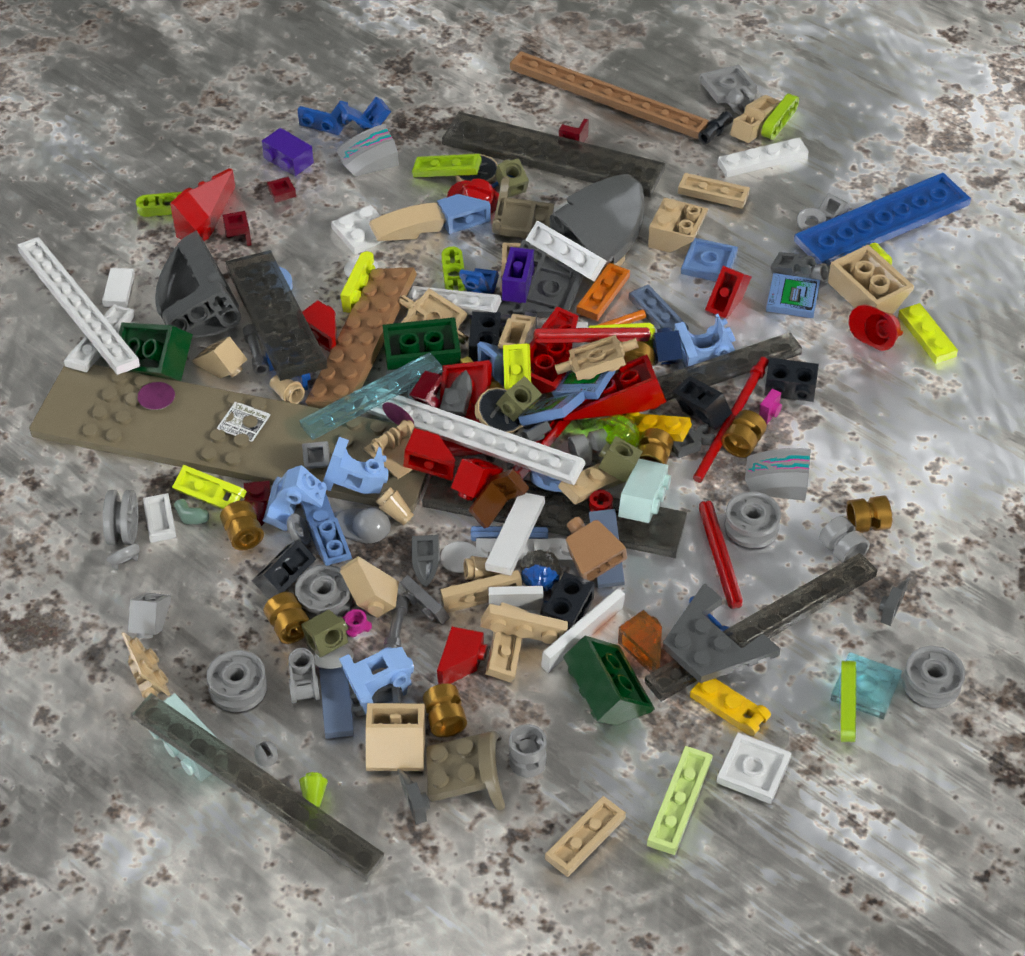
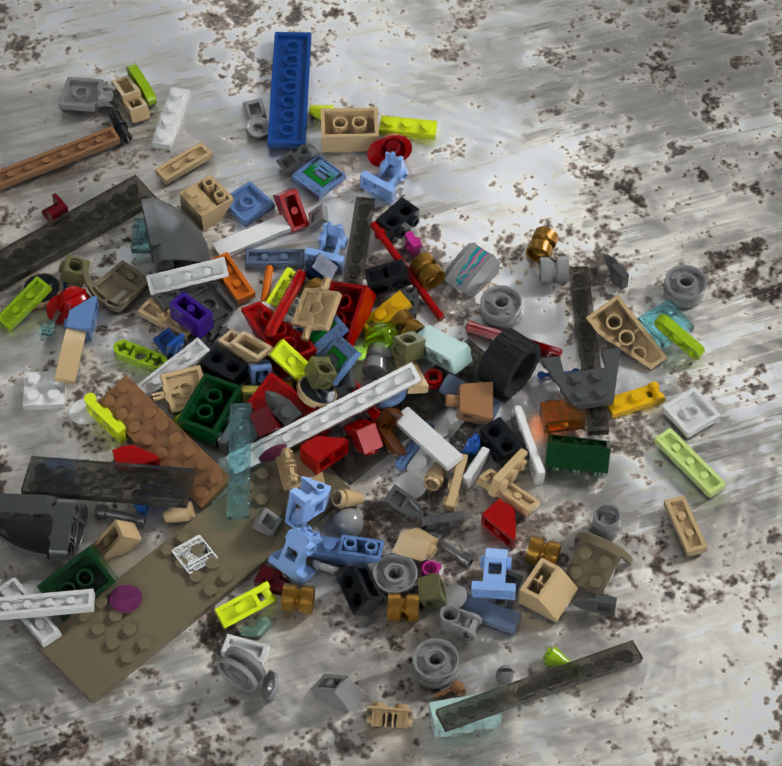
camera: 60 degrees left, 5 degrees up
none -> clear light blue hand [40,310,61,336]
none -> white tile [212,214,291,257]
none -> light grey plate [308,204,328,231]
none -> light blue tile [360,151,408,205]
none -> medium nougat hand [434,681,466,699]
none -> black tyre [477,328,541,398]
none -> tan wedge [586,294,667,370]

